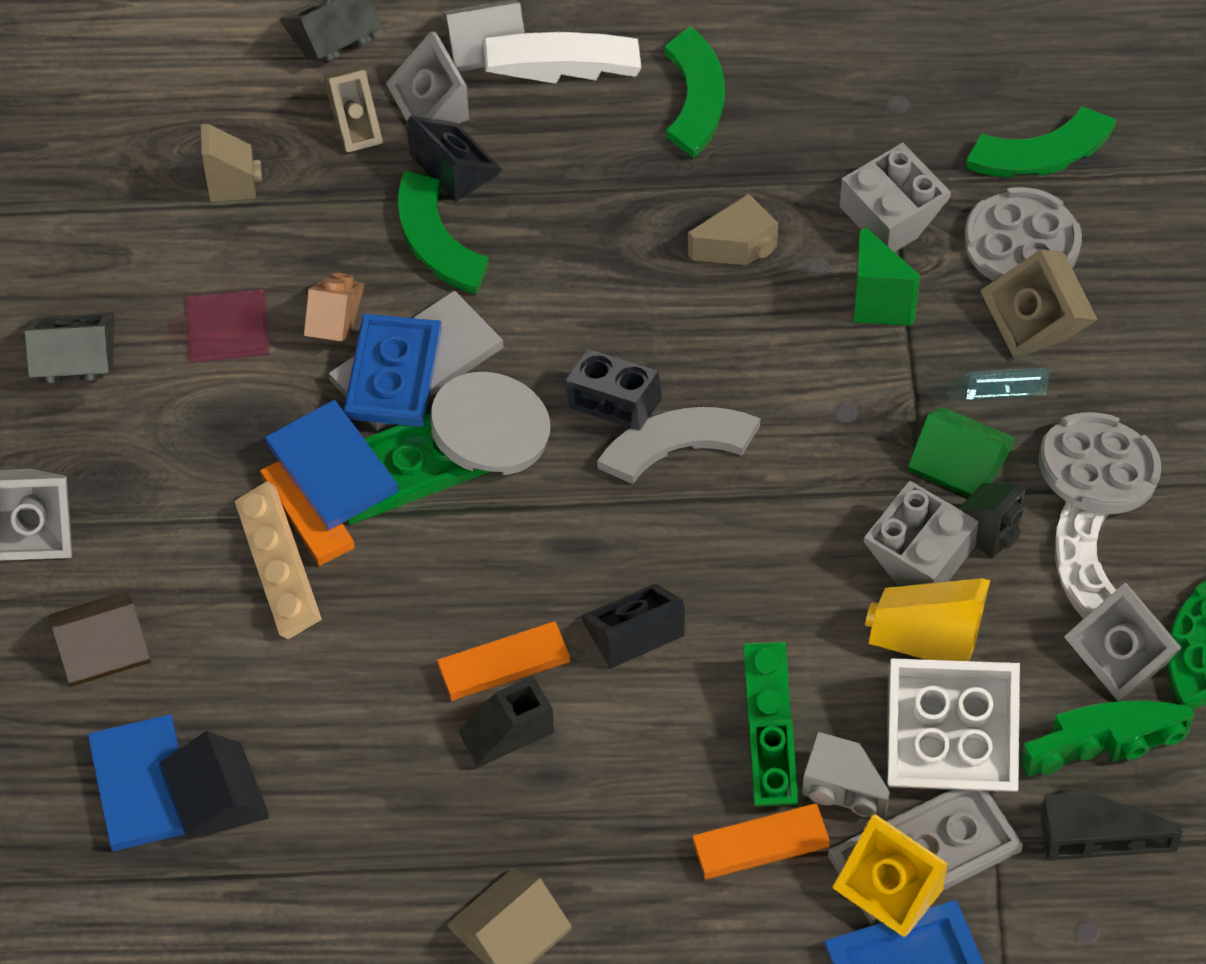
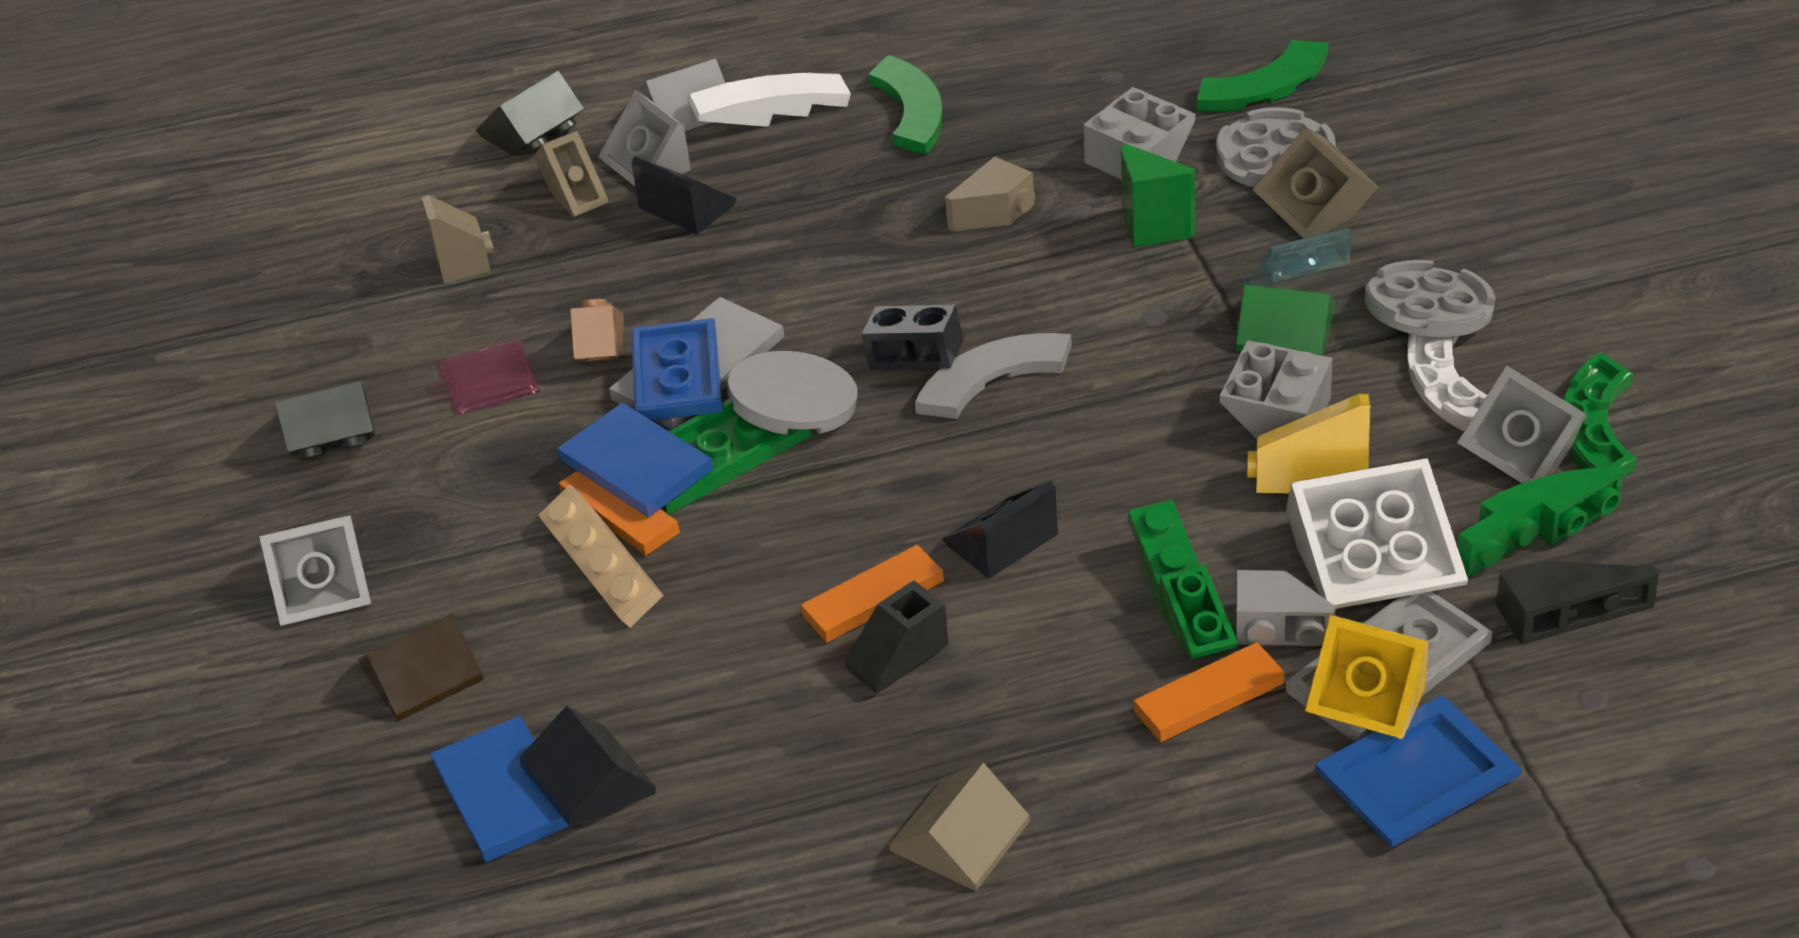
camera: 10 degrees left, 15 degrees down
green tile [398,171,489,295] -> none
pearl dark grey slope [958,483,1026,558] -> none

